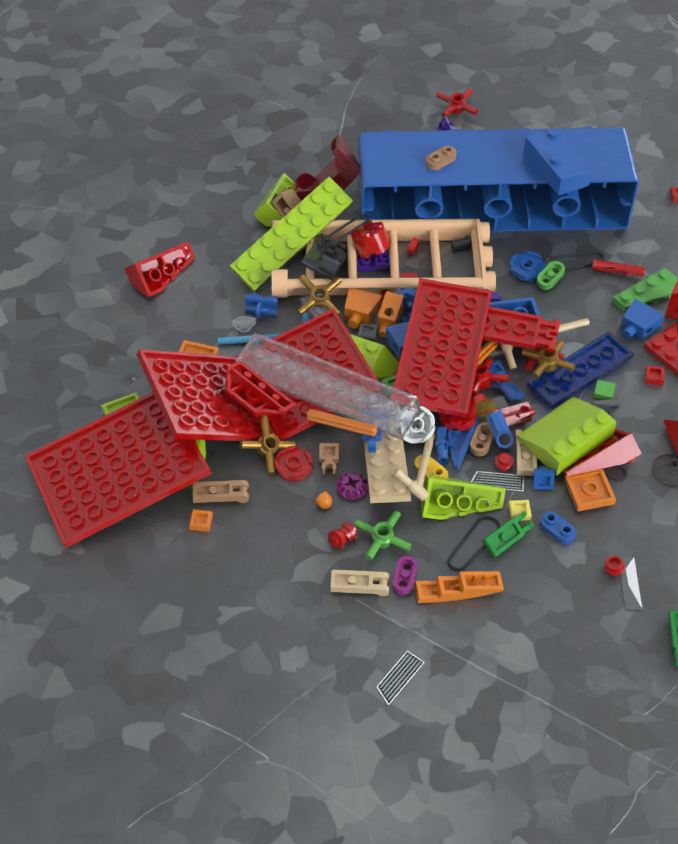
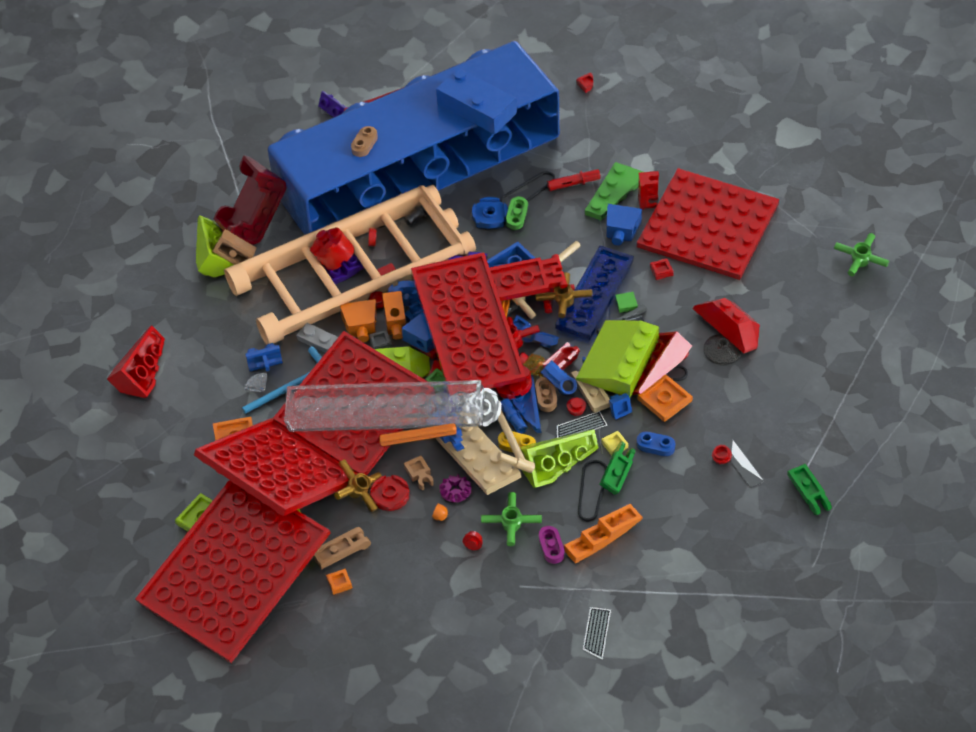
camera: 25 degrees left, 0 degrees up
red wedge [226,360,296,416] -> none
lime plate [229,177,353,292] -> none
pearl gold bar [297,275,342,316] -> none
black hinge [300,234,348,280] -> none
black piece [322,214,370,246] -> none
tan plate [331,570,390,596] -> none
red plate [340,523,357,542] -> none
red bar [436,89,479,118] -> none

